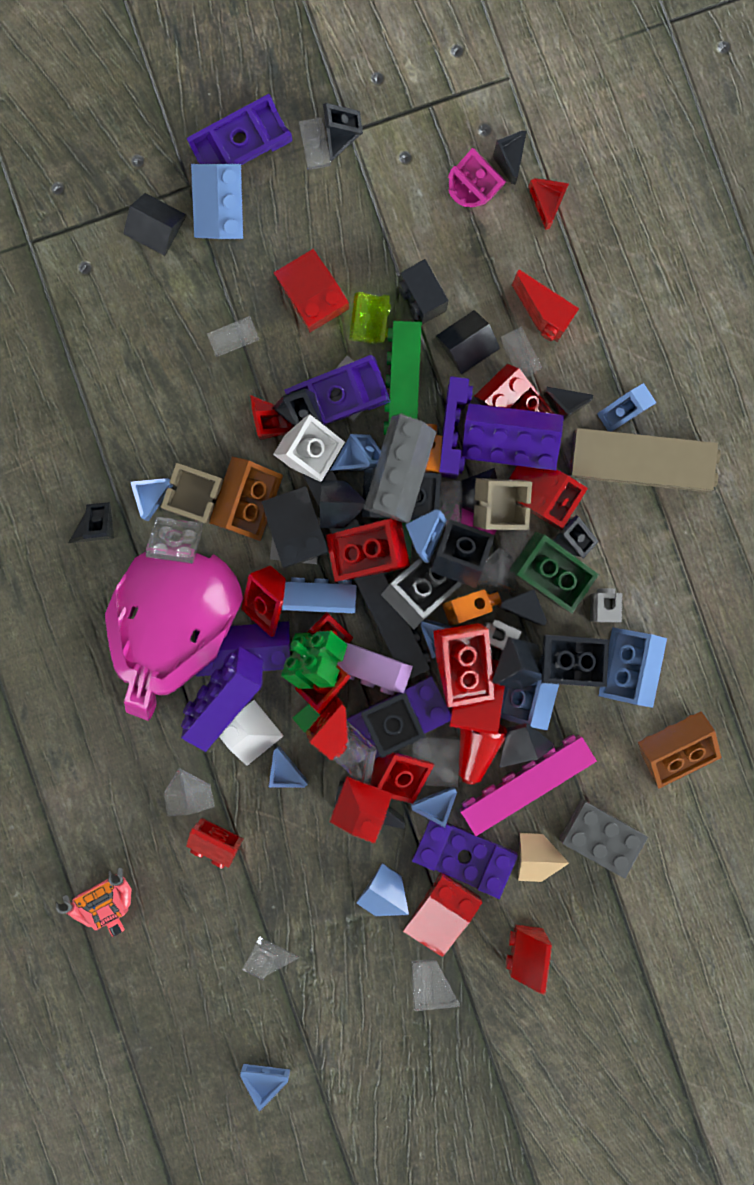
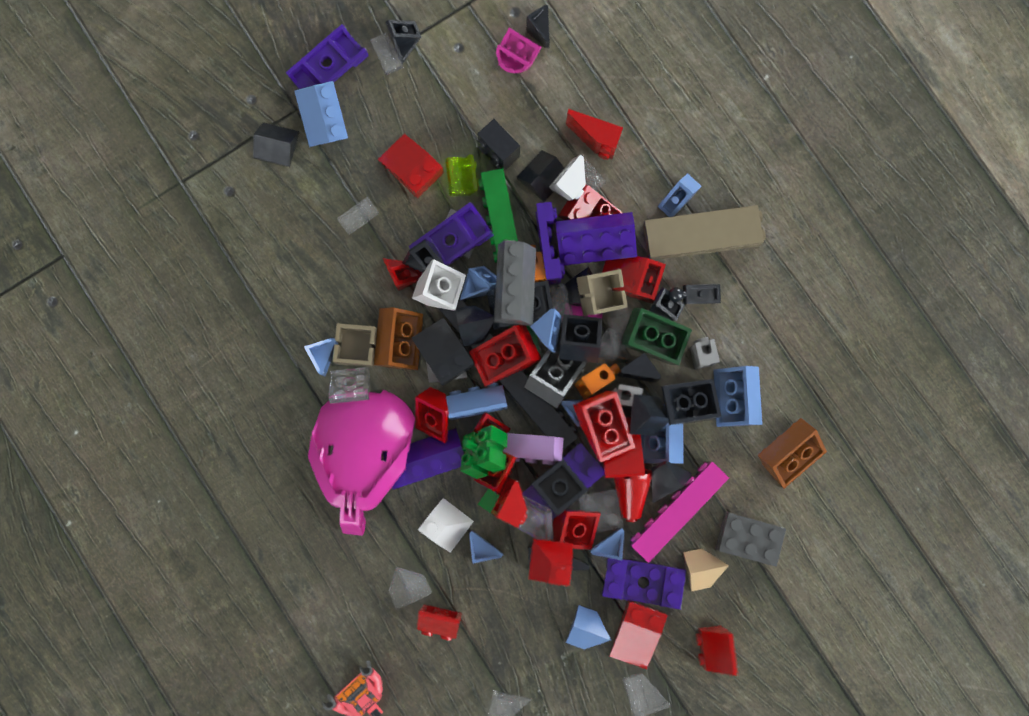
camera: 15 degrees left, 5 degrees down
black slope [68,502,114,543] -> none
dark purple brick [181,646,263,752] -> none
red slope [528,178,569,230] -> none
black slope [543,387,593,421] -> none
none -> white slope [549,155,586,201]
none -> black plate [668,284,721,304]

